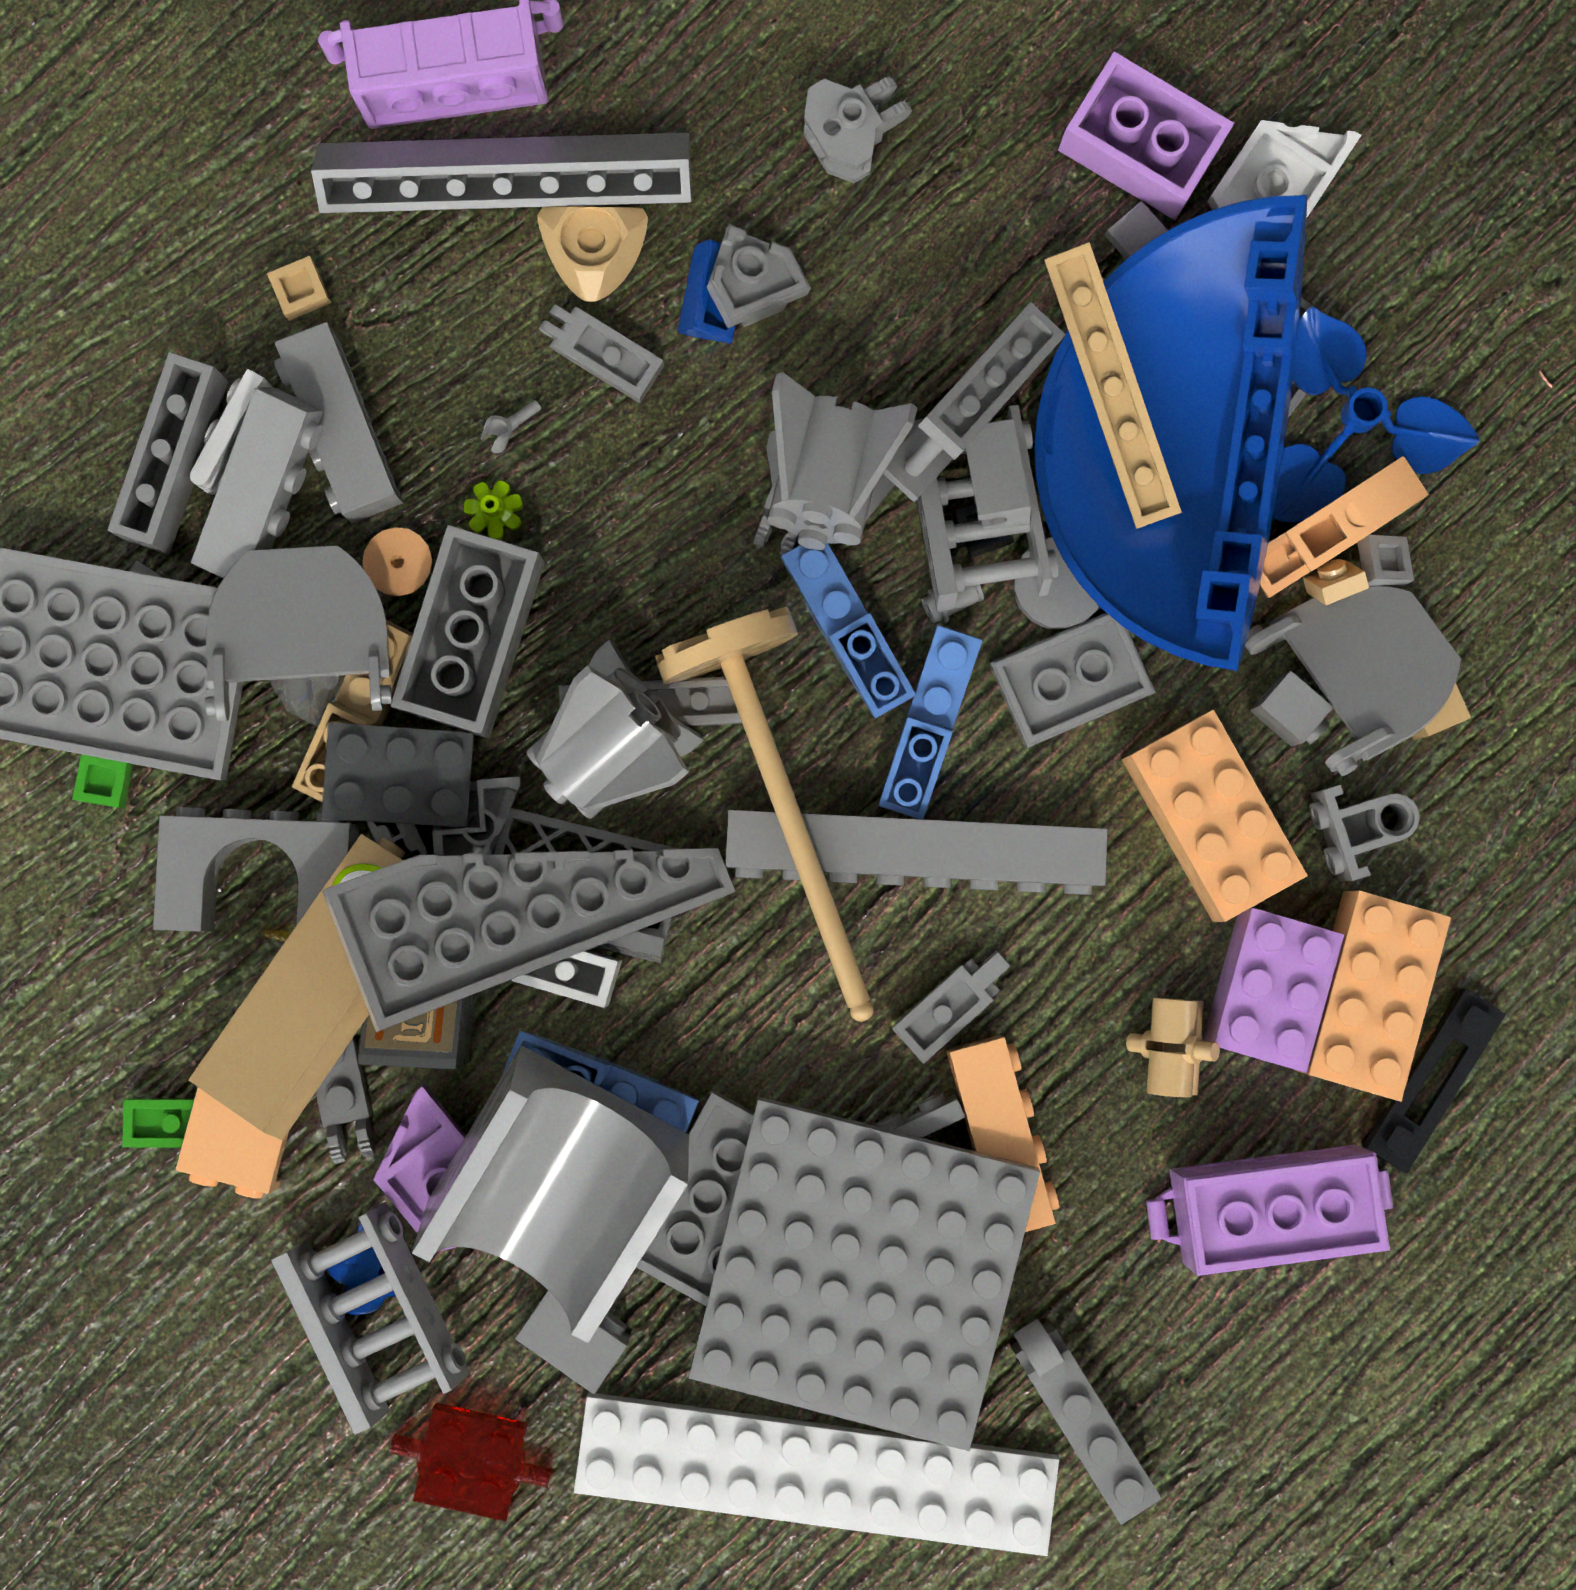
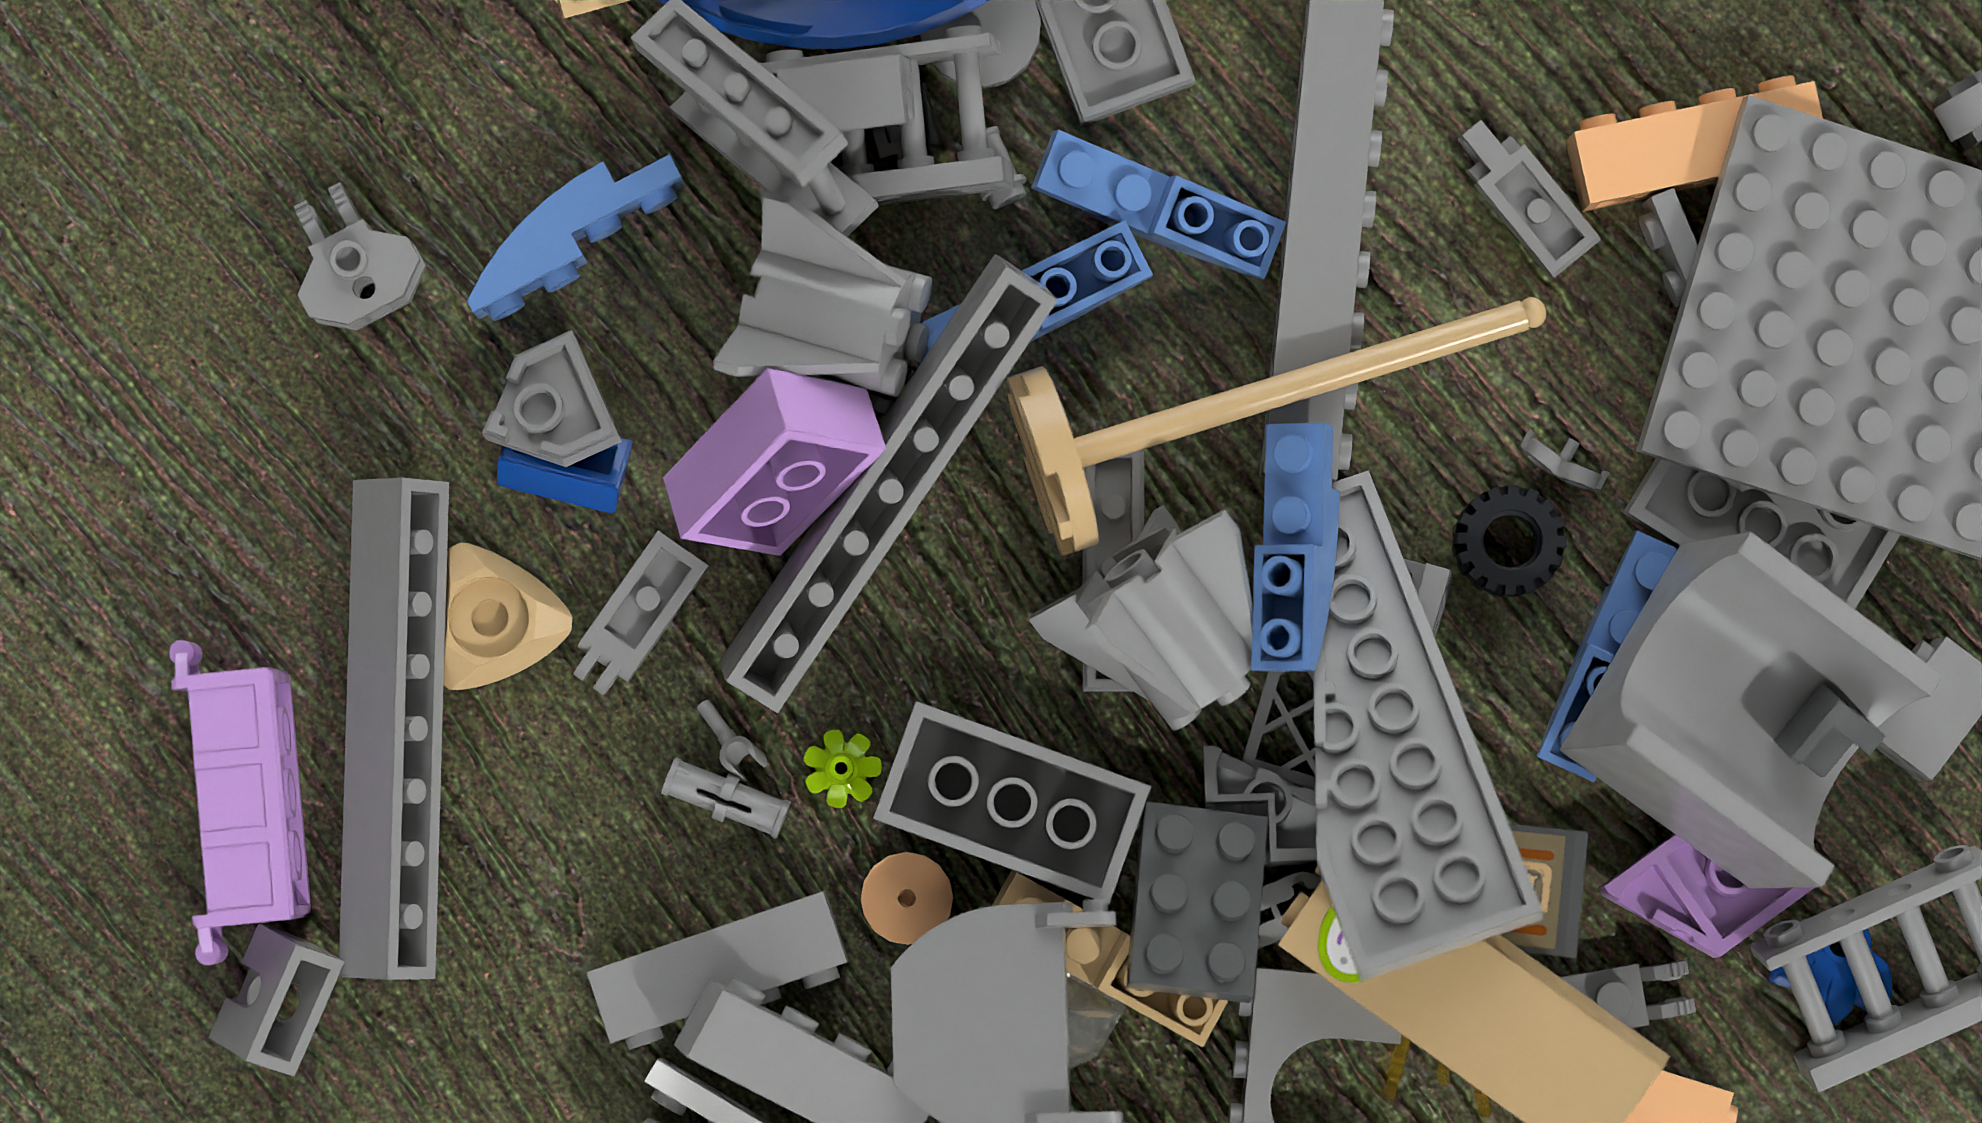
camera: 90 degrees left, 0 degrees up
tan plate [267,256,331,321] -> none
white brick [512,950,622,1008] -> none
none -> light grey brick [209,923,345,1076]
none -> medium blue slope [467,154,685,321]
none -> light grey pin [661,757,791,838]
none -> lavender brick [663,368,886,556]
none -> light grey brick [719,254,1058,713]
none -> medium blue slope [1251,423,1340,671]
none -> black tyre [1452,485,1567,597]
none -> light grey piece [1519,428,1610,491]
none -> dark grey panel [1774,682,1886,777]

